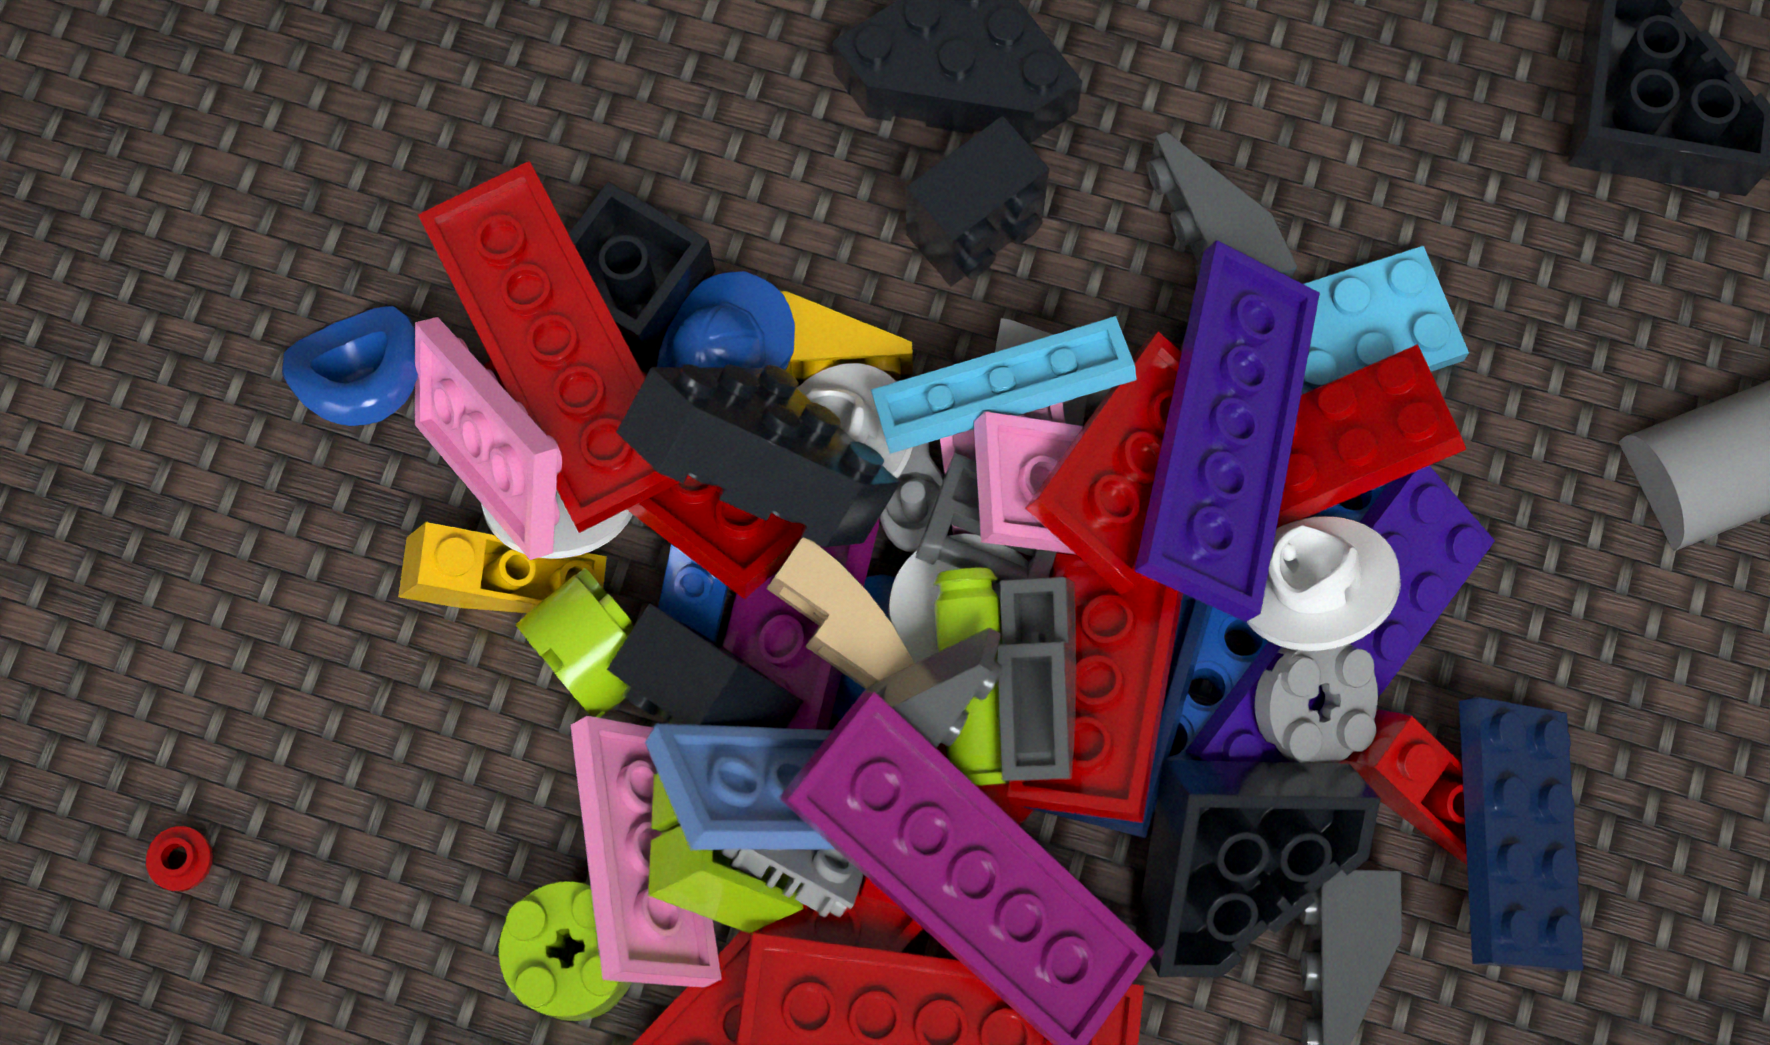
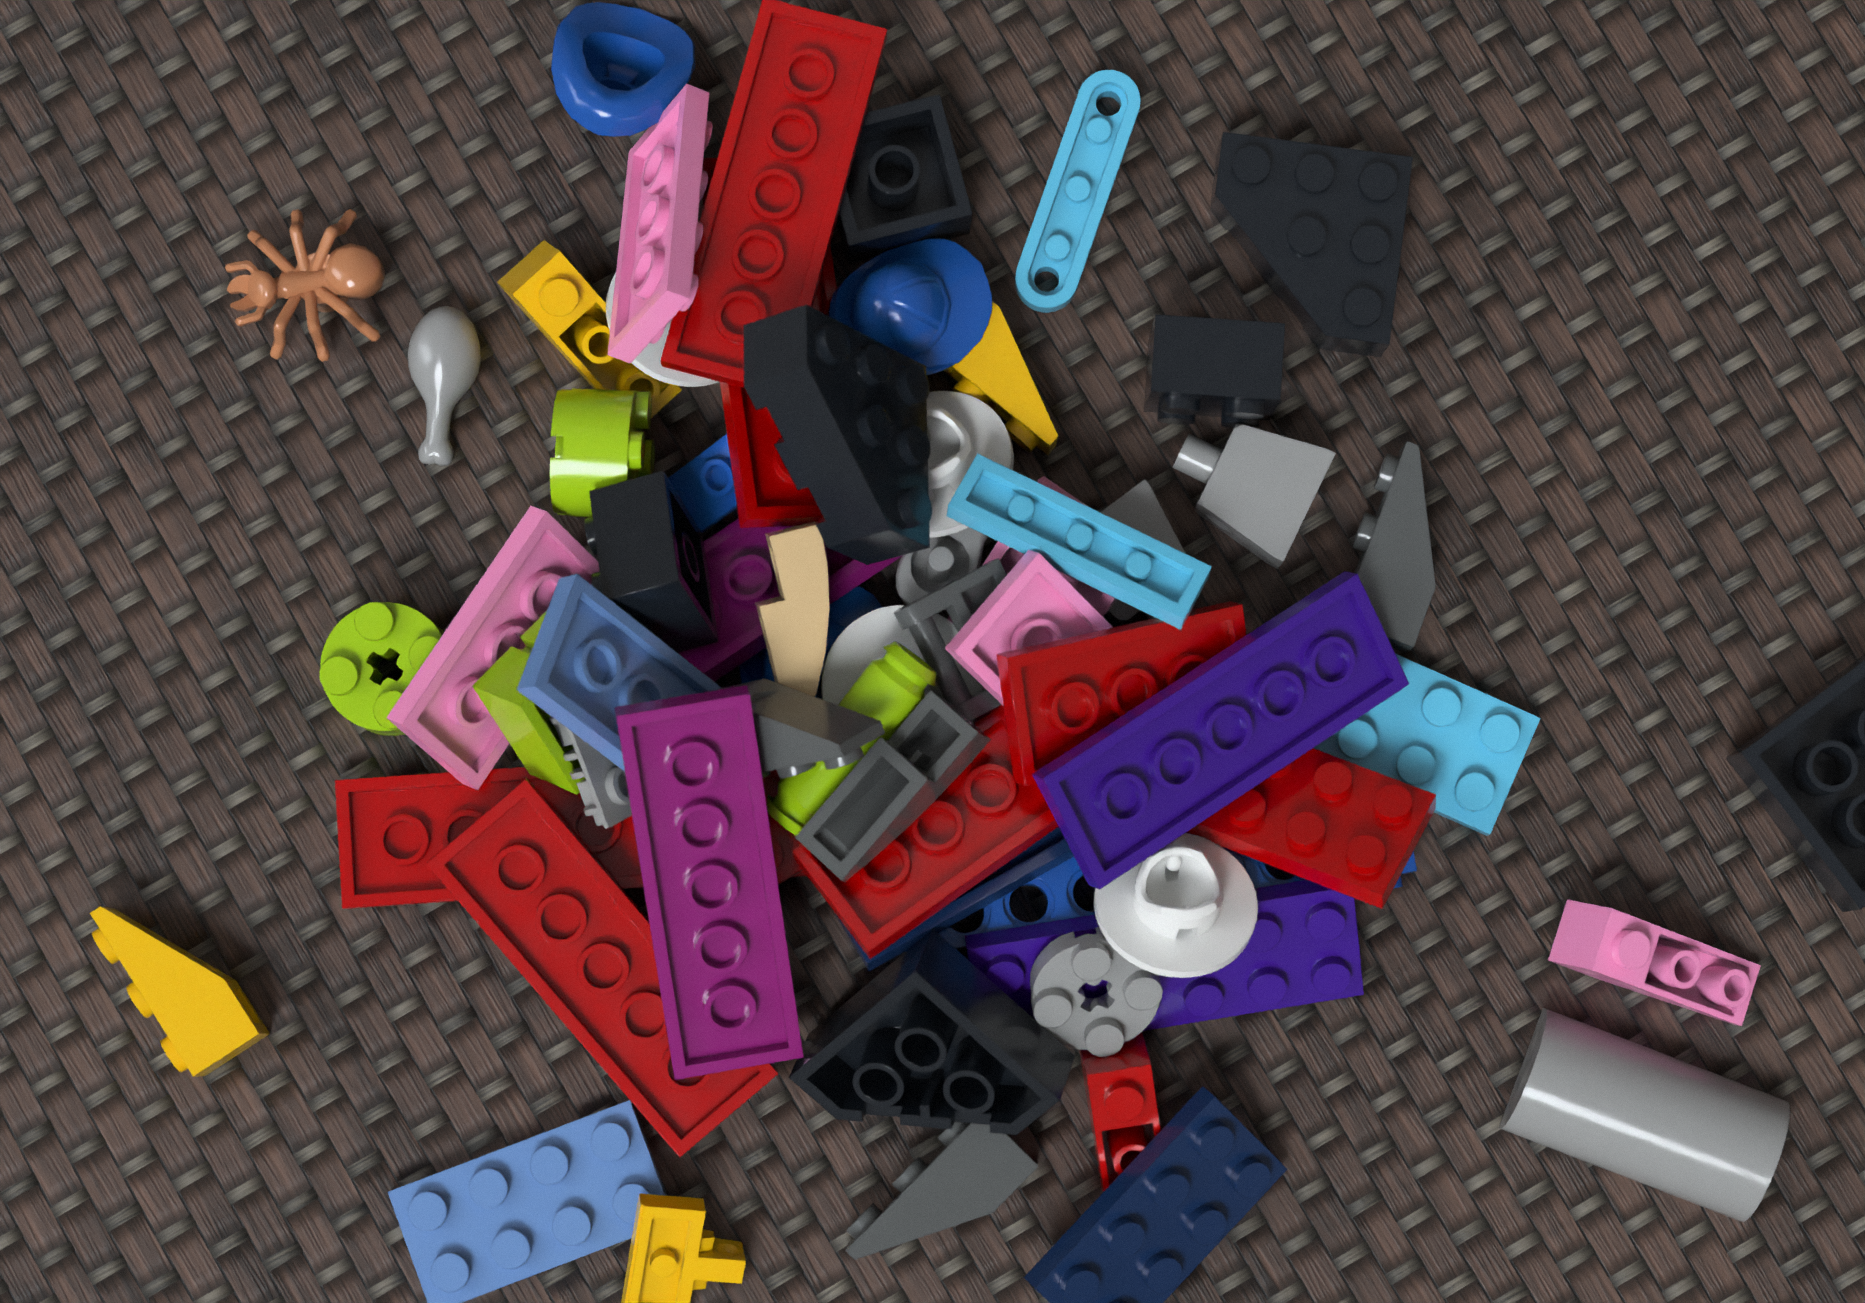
camera: 40 degrees right, 10 degrees up
red plate [146,826,213,892] -> none
none -> nougat animal [225,209,385,362]
none -> light grey piece [408,306,481,466]
none -> medium azure plate [1015,70,1140,313]
none -> light grey torso [1172,424,1336,569]
none -> bright pink slope [1548,899,1761,1026]

